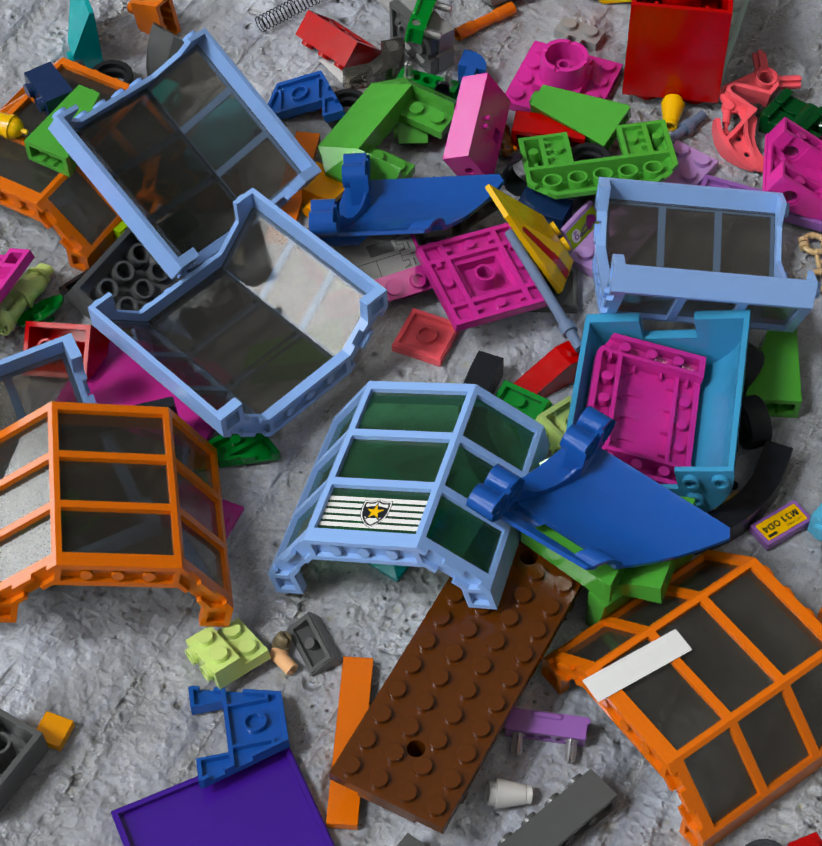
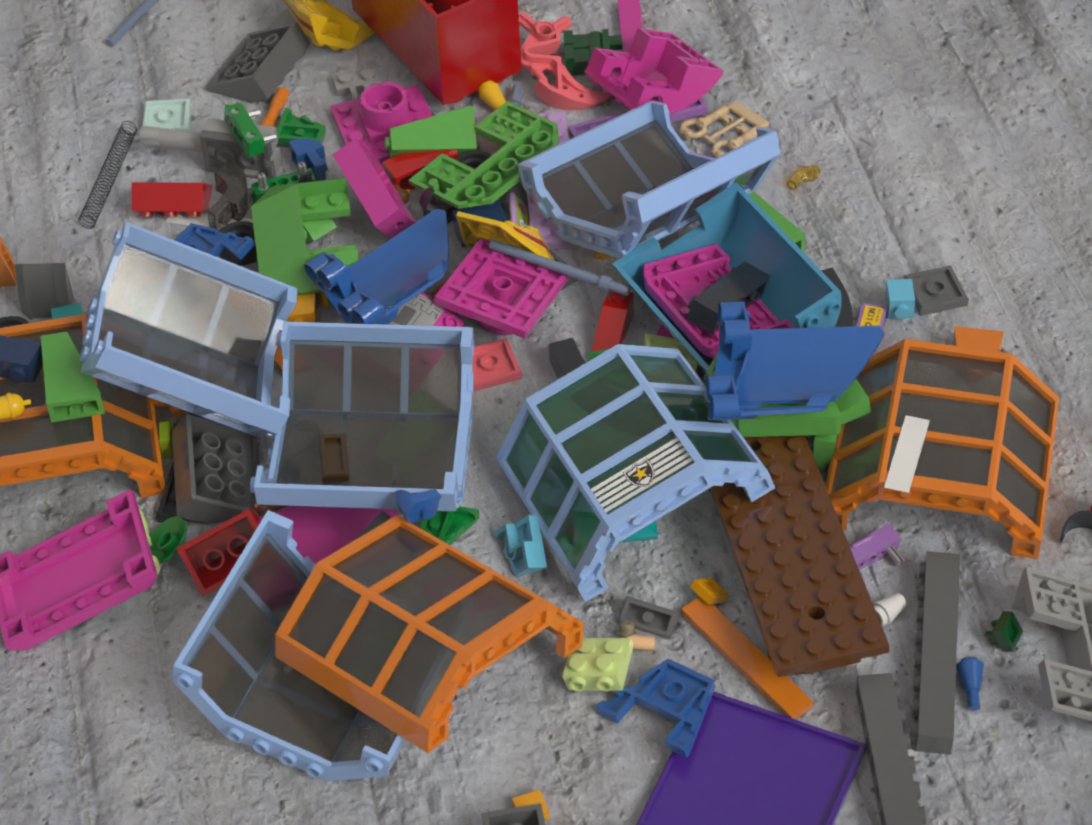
camera: 40 degrees left, 5 degrees down
none -> green wing [277,108,326,146]
none -> dark brown tile [319,433,349,483]
none -> blue plate [395,489,441,523]
none -> medium azure slope [494,515,547,576]
none -> black brick [687,261,770,335]
none -> light orange tile [690,578,729,604]

